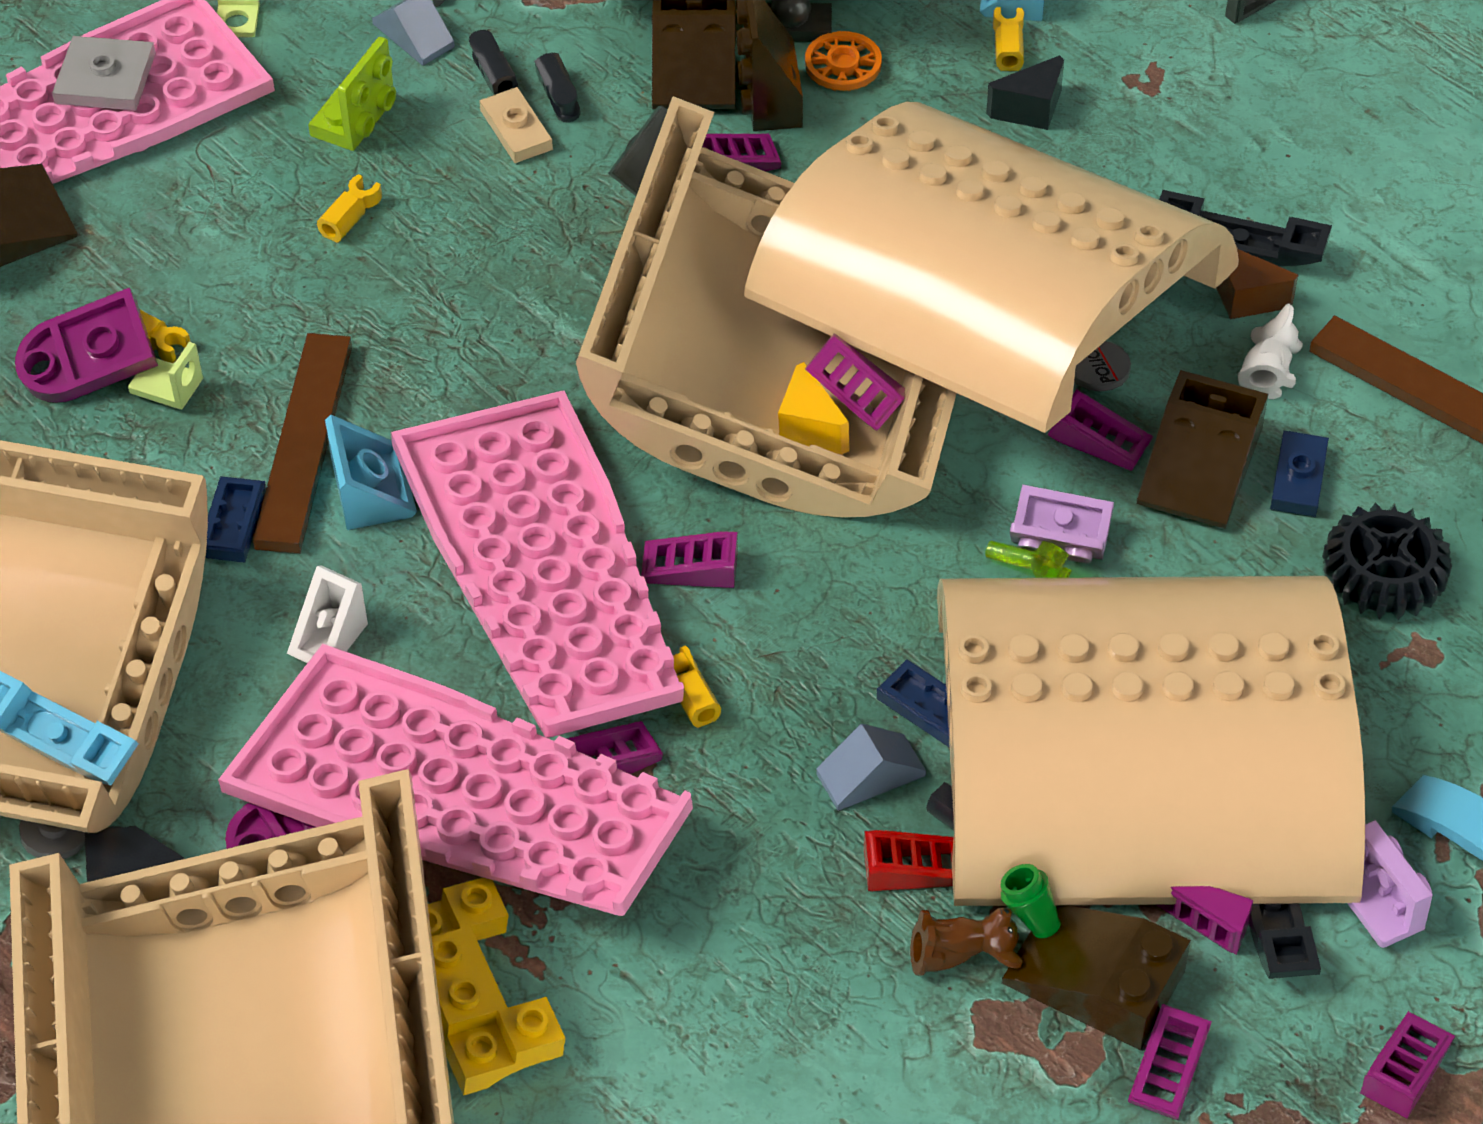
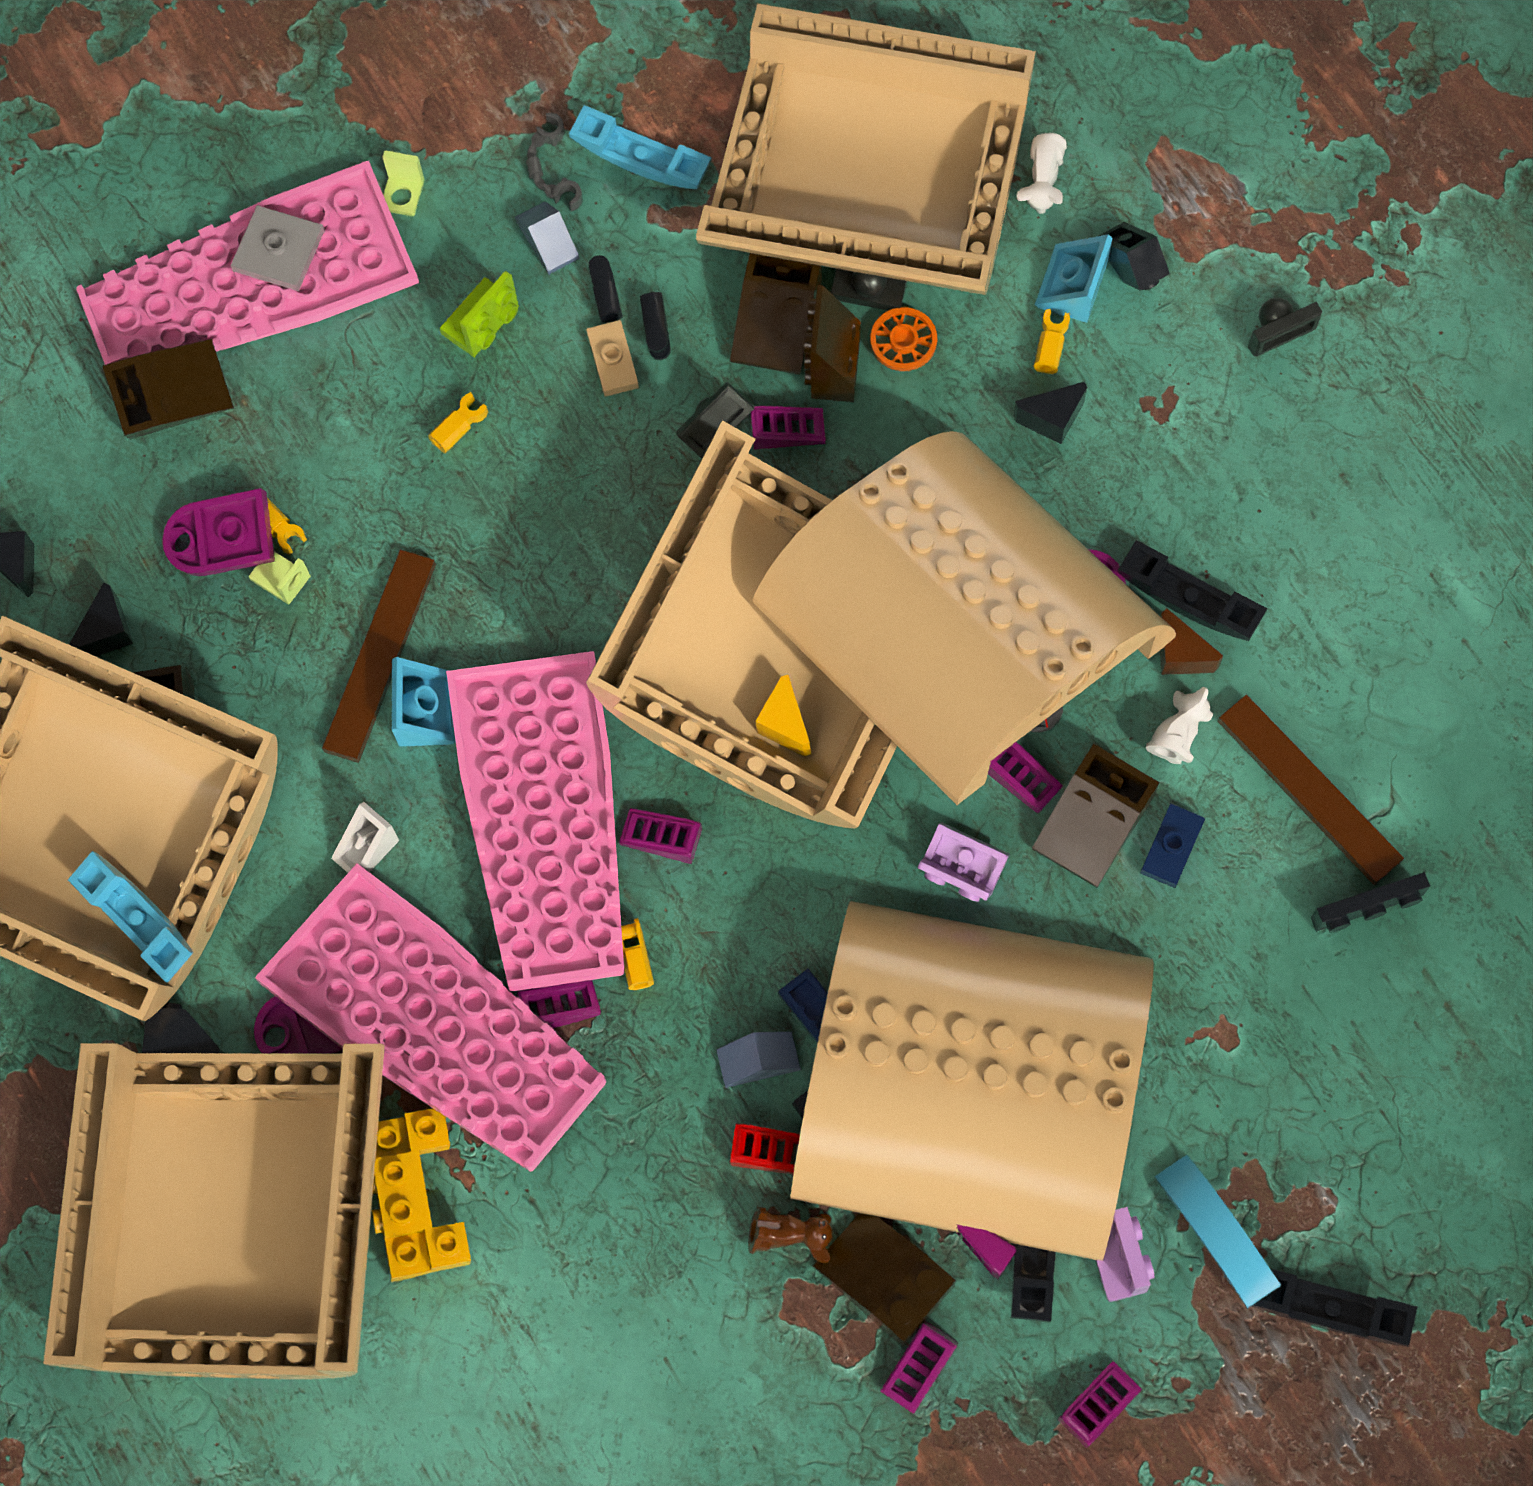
camera: 15 degrees right, 20 degrees up
dark blue plate [205,476,266,563] -> none
magenta slope [805,333,905,431] -> none
clear neon green bar [985,540,1072,578] -> none
green cone [1000,864,1061,938] -> none
black gear [1322,502,1452,621] -> none

